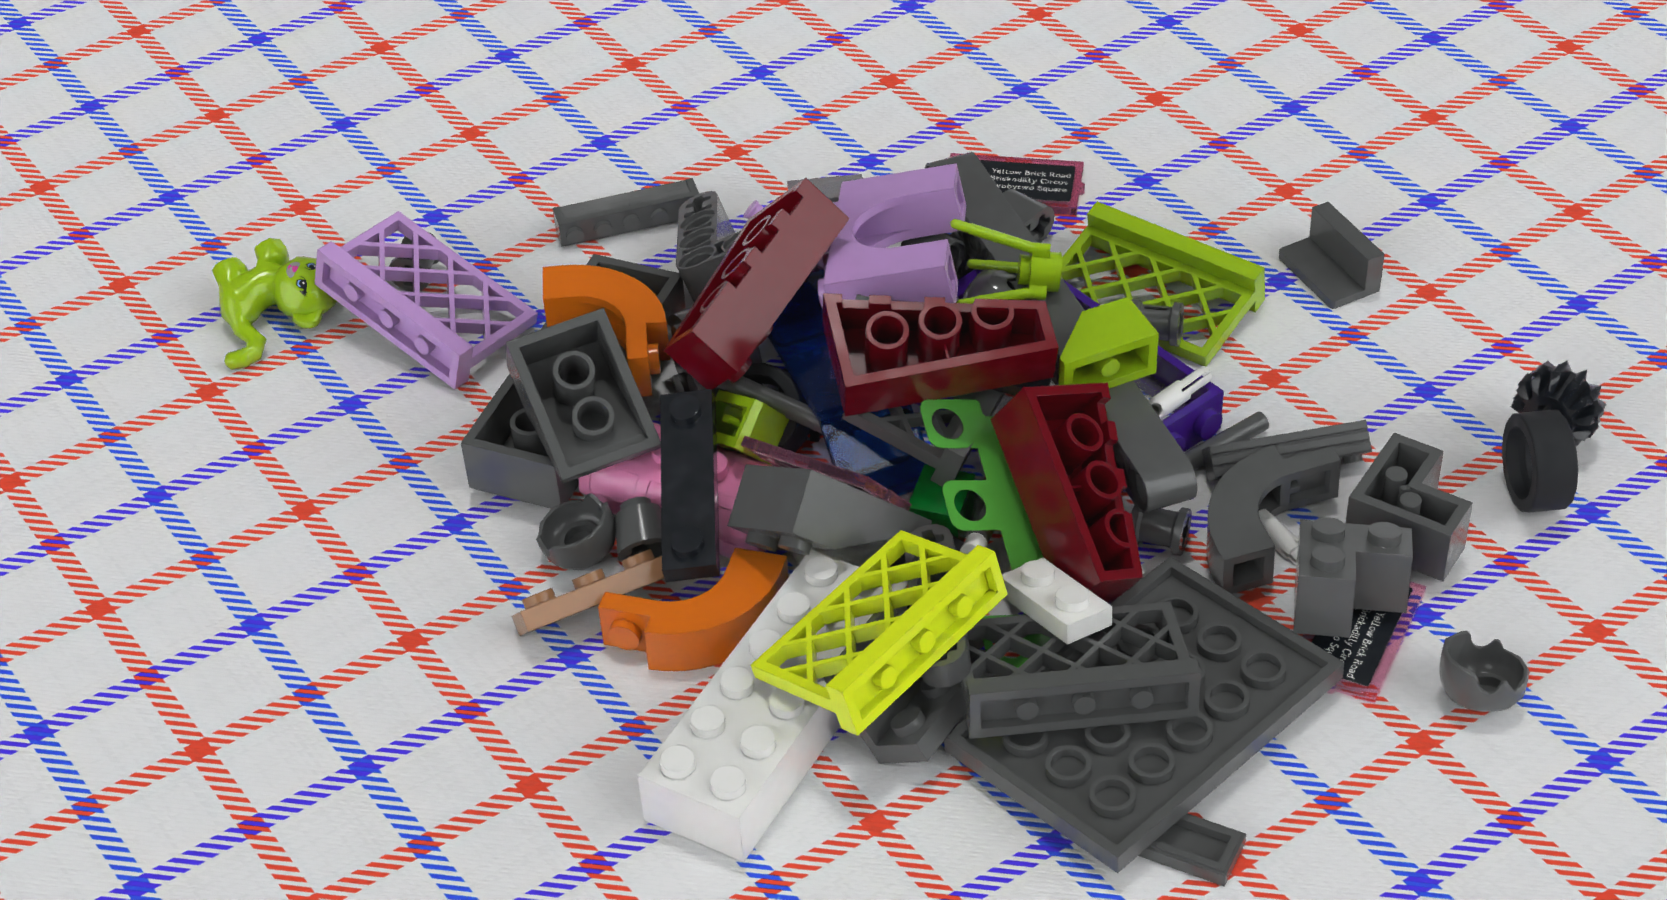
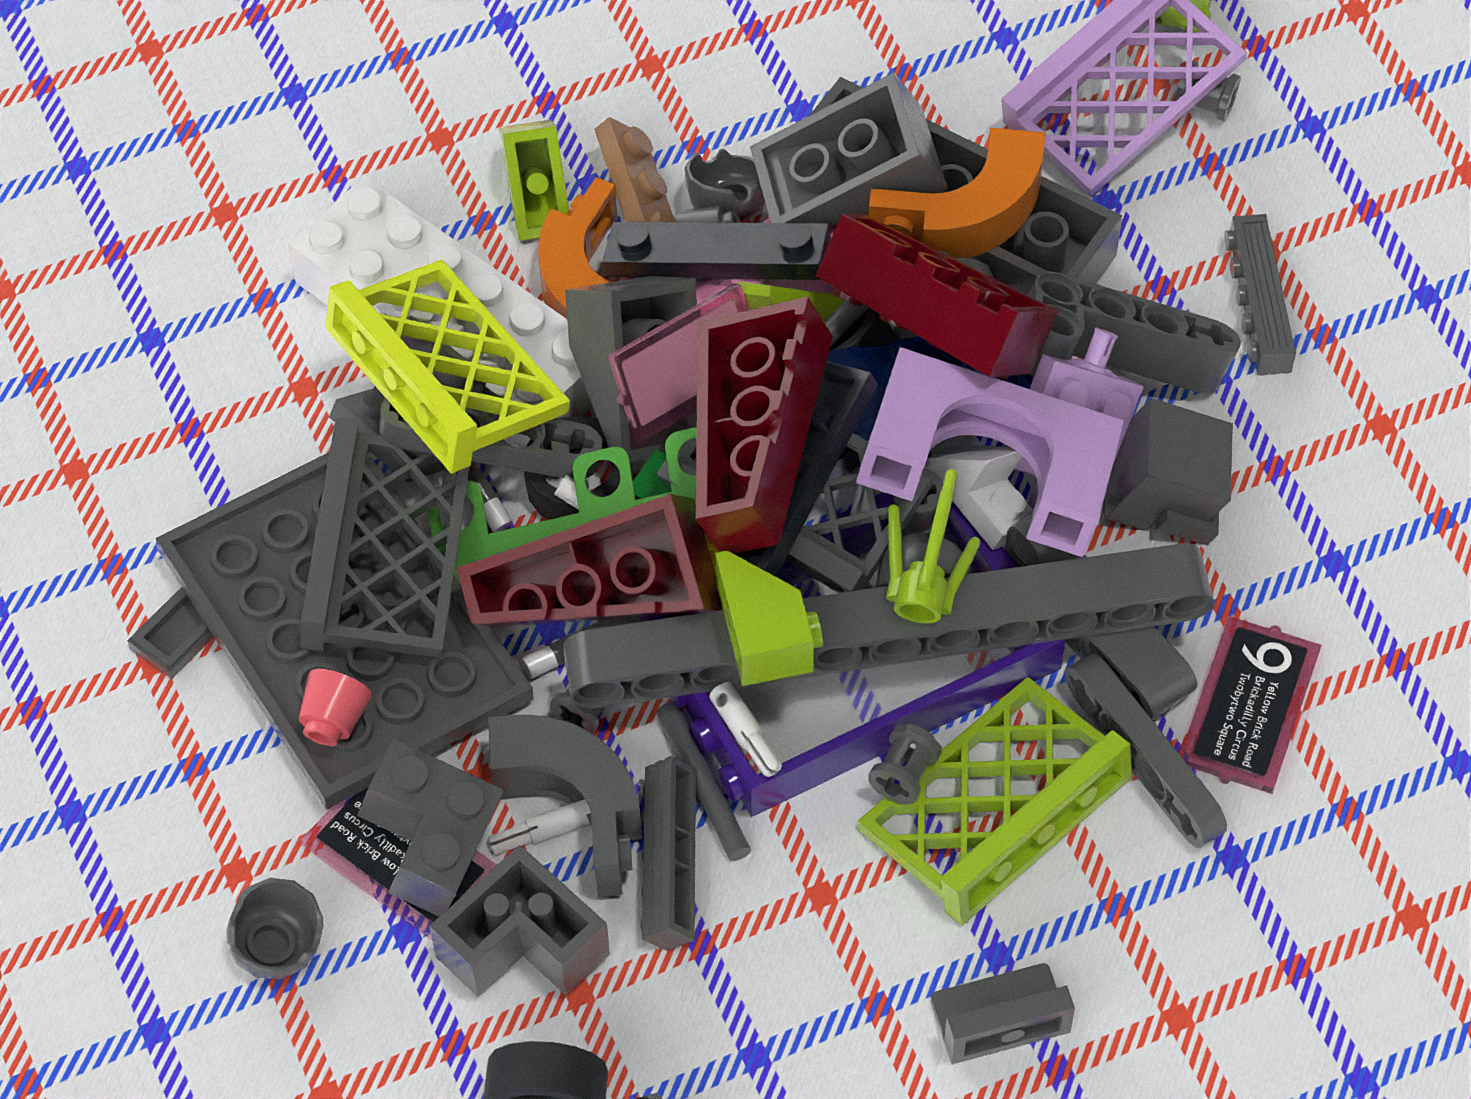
camera: 100 degrees right, 15 degrees up
white plate [1002,558,1112,645] -> none
none -> coral hat [298,669,372,746]
none -> lime slope [499,119,569,241]
none -> dark grey beam [1064,653,1227,848]

